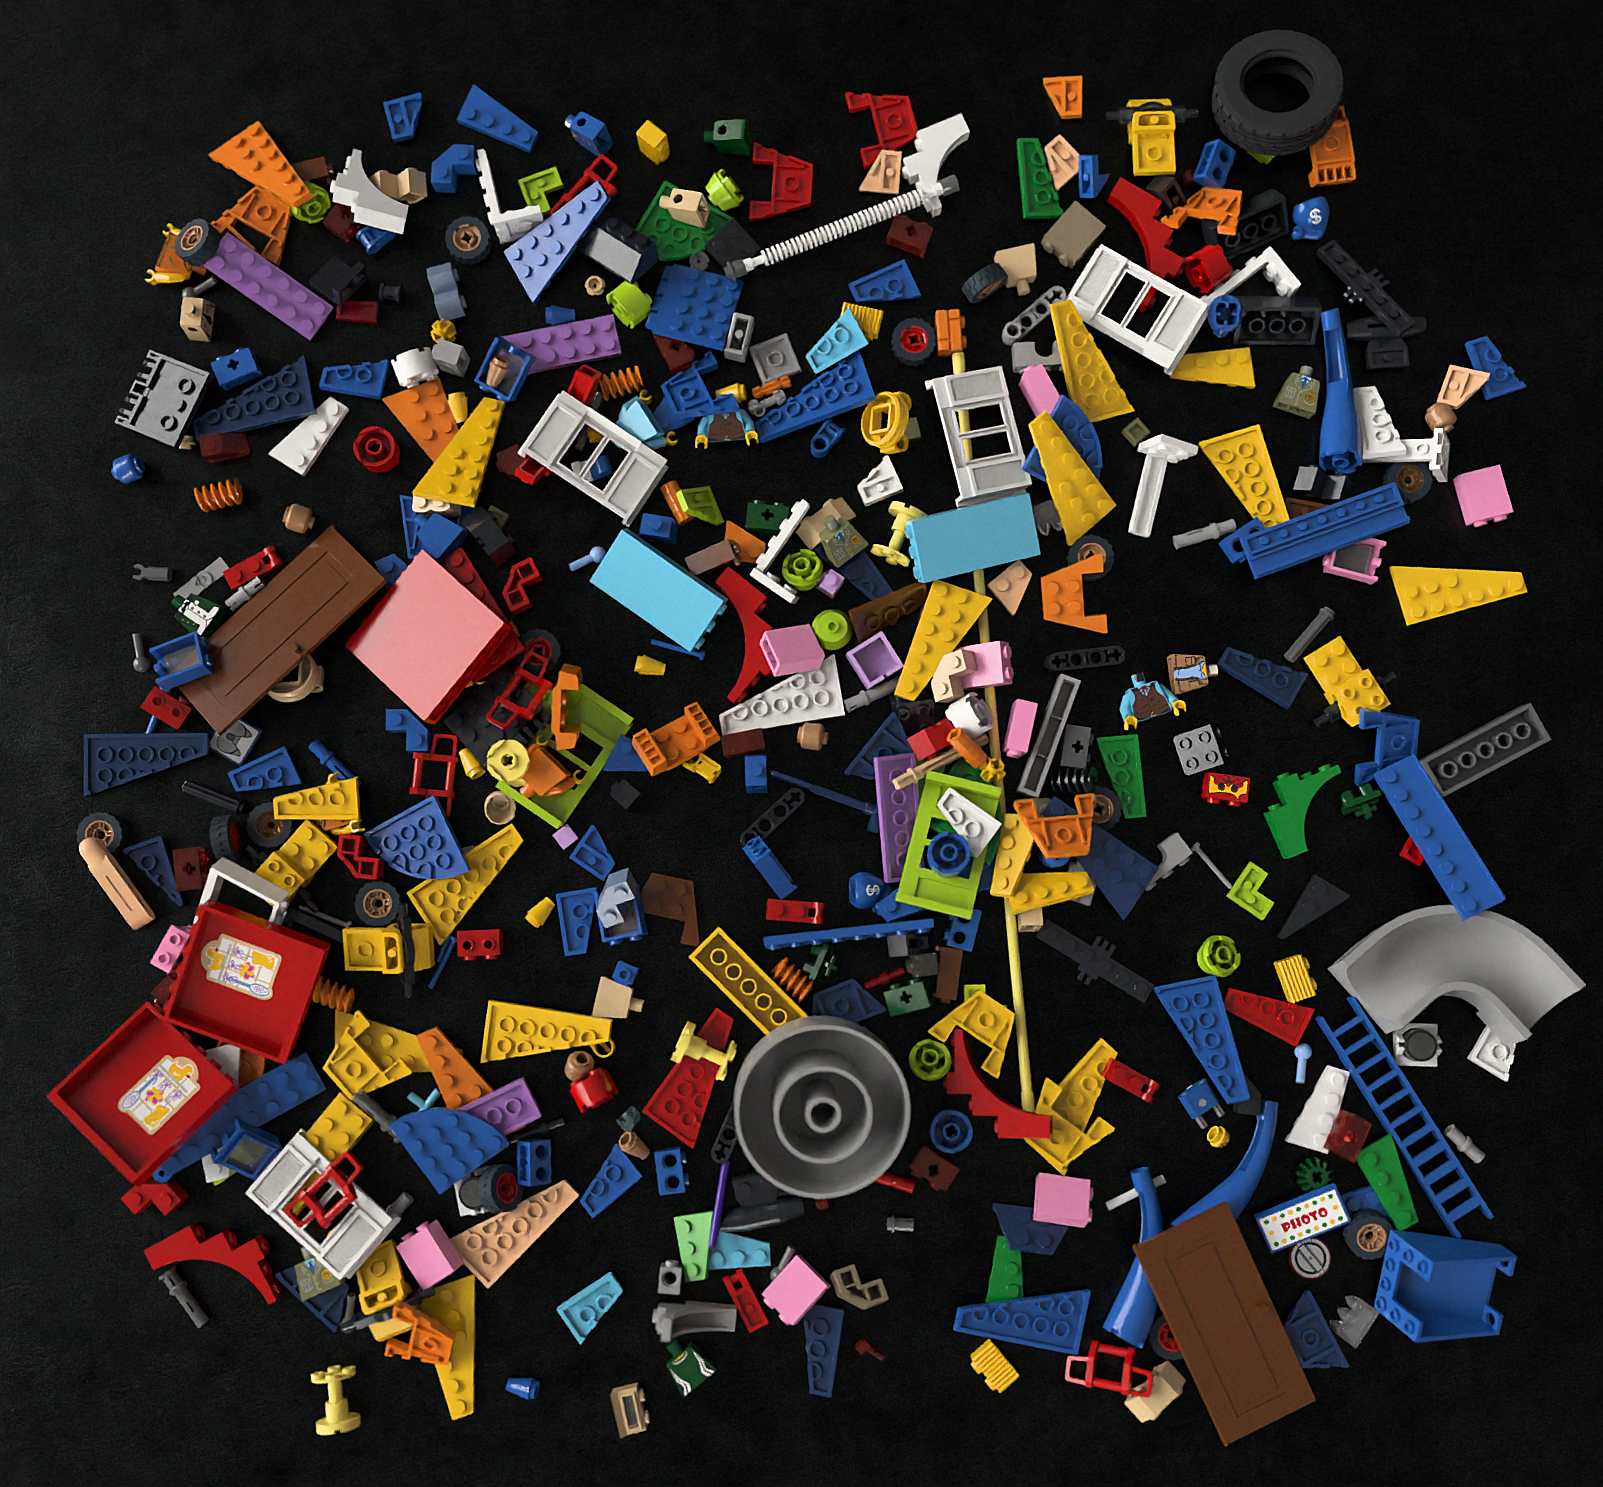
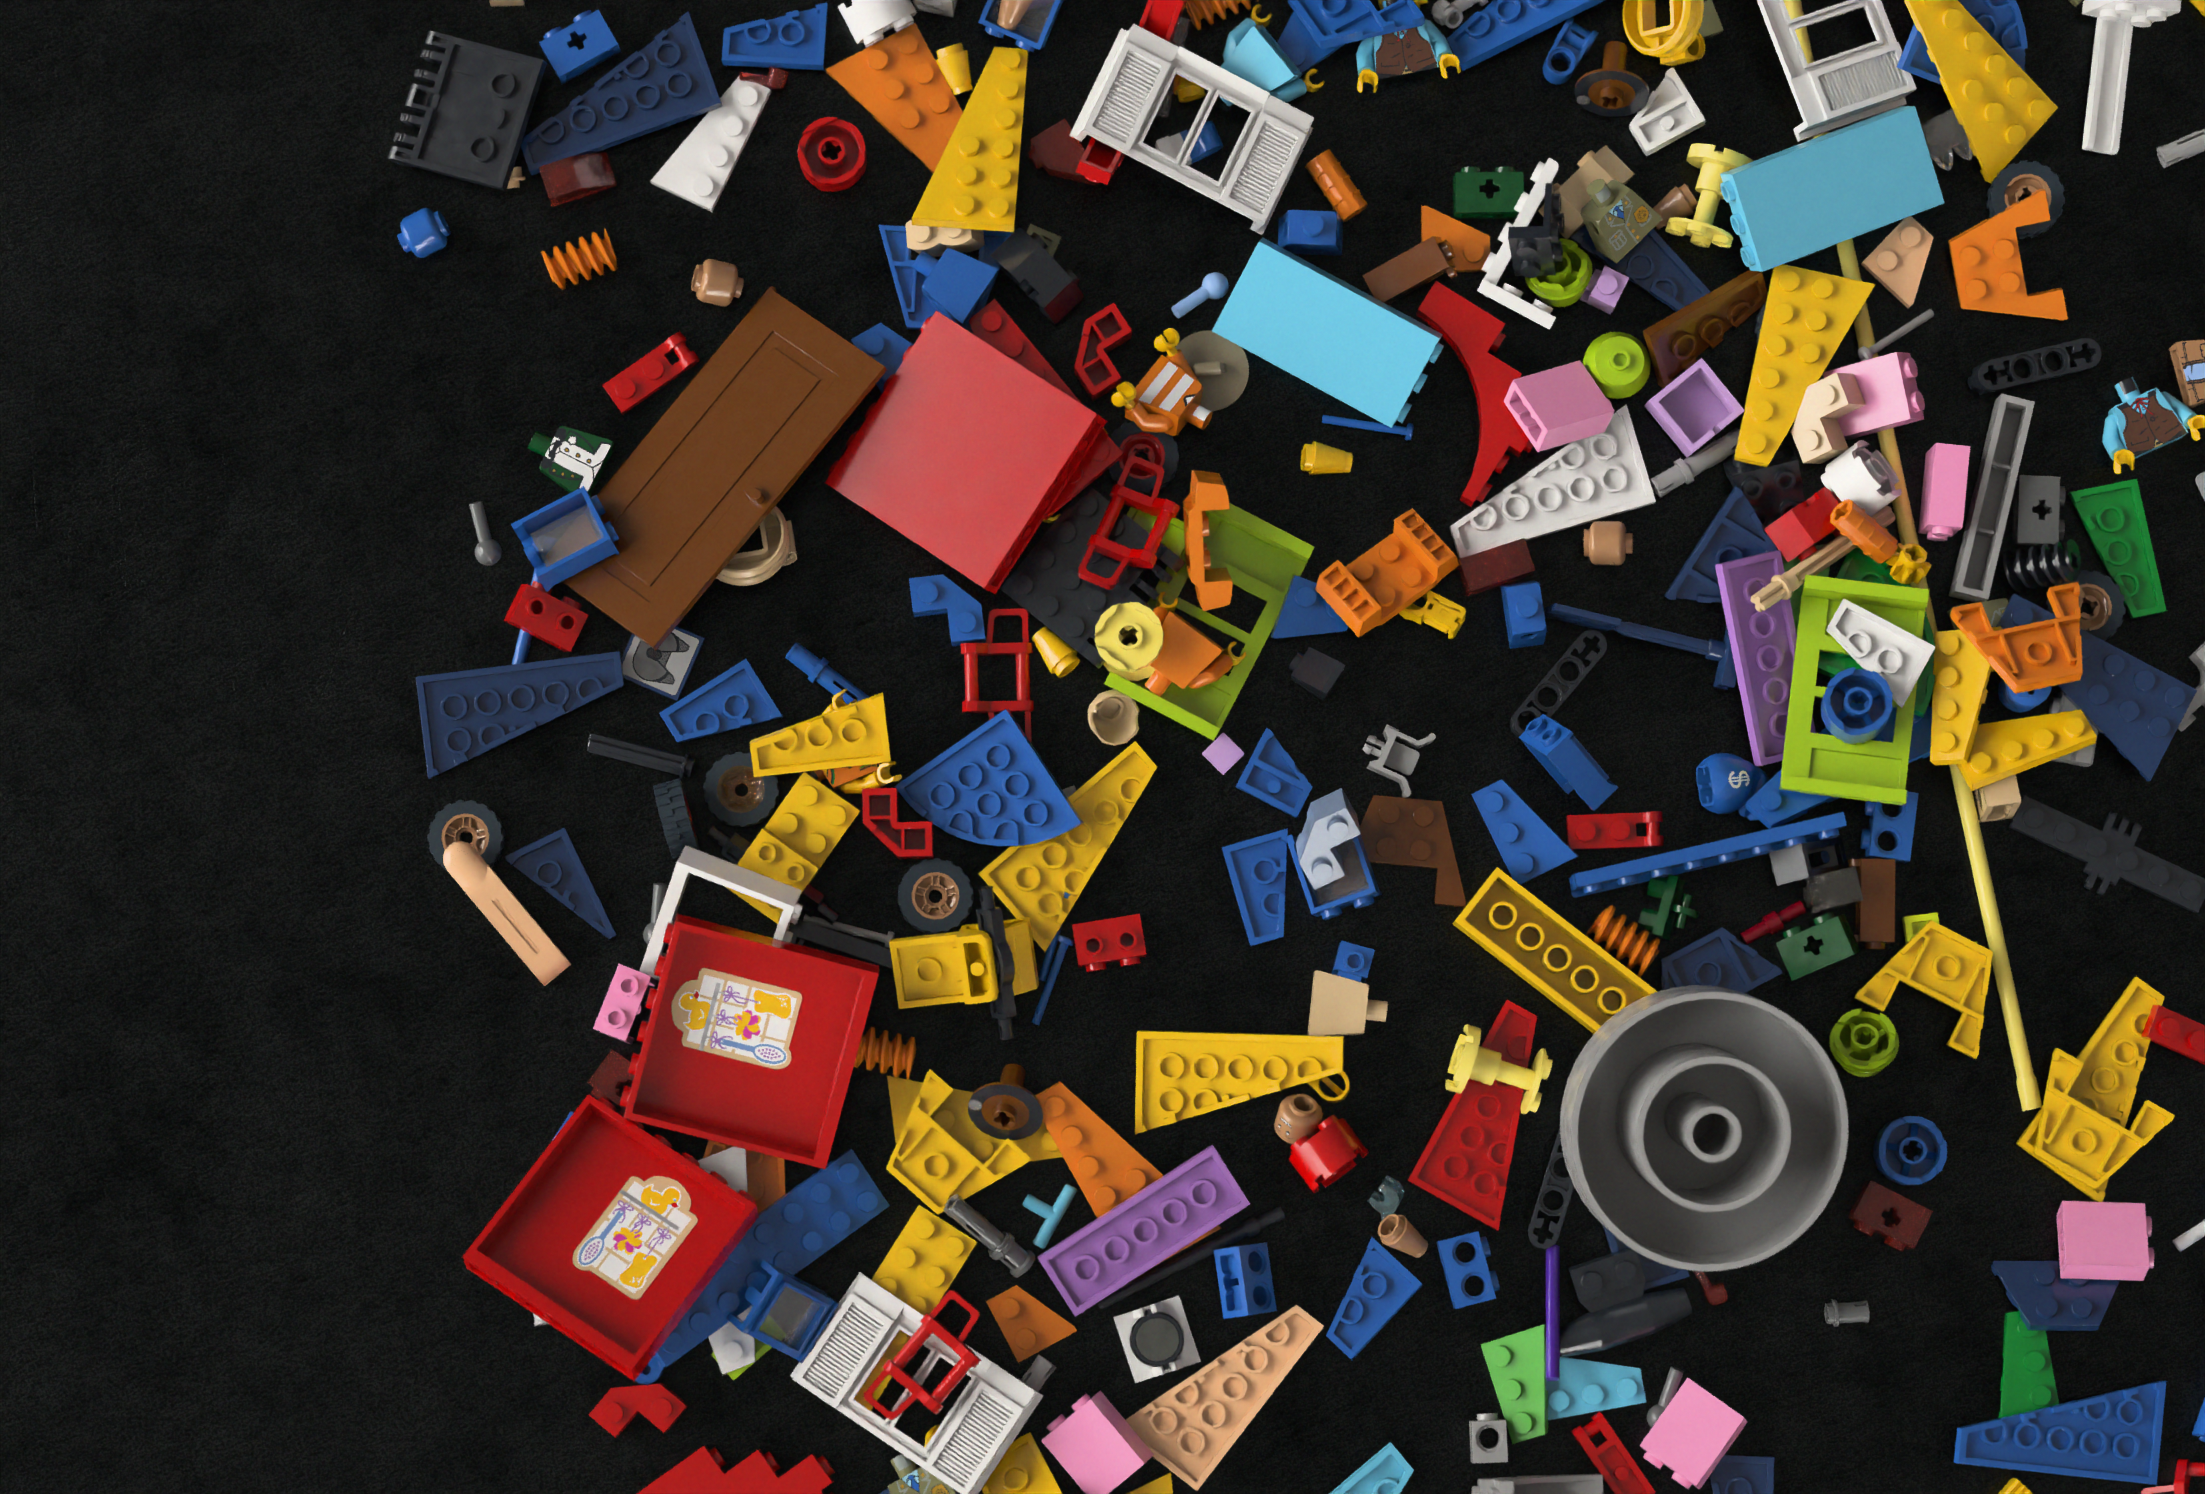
camera: 10 degrees left, 0 degrees up
dark grey bar [133,564,172,581] -> none
clear red brick [173,847,209,892] -> none
light grey piece [174,557,229,599] -> none
light grey pin [225,575,266,611] -> none
blue plate [389,1107,511,1194] -> none
black wheel [478,1164,524,1213] -> none
yellow cone [525,897,555,928] -> none
lime wing [676,486,724,525] -> none
dark tan brick [830,1264,888,1310] -> none
red piece [874,1172,915,1193] -> none
red arch [943,1029,1053,1139] -> none
none -> clear red hand [739,67,788,89]
none -> piece [968,1064,1044,1140]
none -> orange wing [986,1285,1077,1363]
none -> orange torso [1111,328,1212,436]
none -> dark tan shield [1175,330,1249,411]
none -> light grey piece [1362,725,1436,798]
none -> blue wing [1471,779,1579,885]
none -> black bracket [1508,183,1565,278]
none -> piece [1574,41,1649,117]
none -> medium nougat cone [1652,184,1698,230]
none -> light grey piece [1858,309,1934,361]

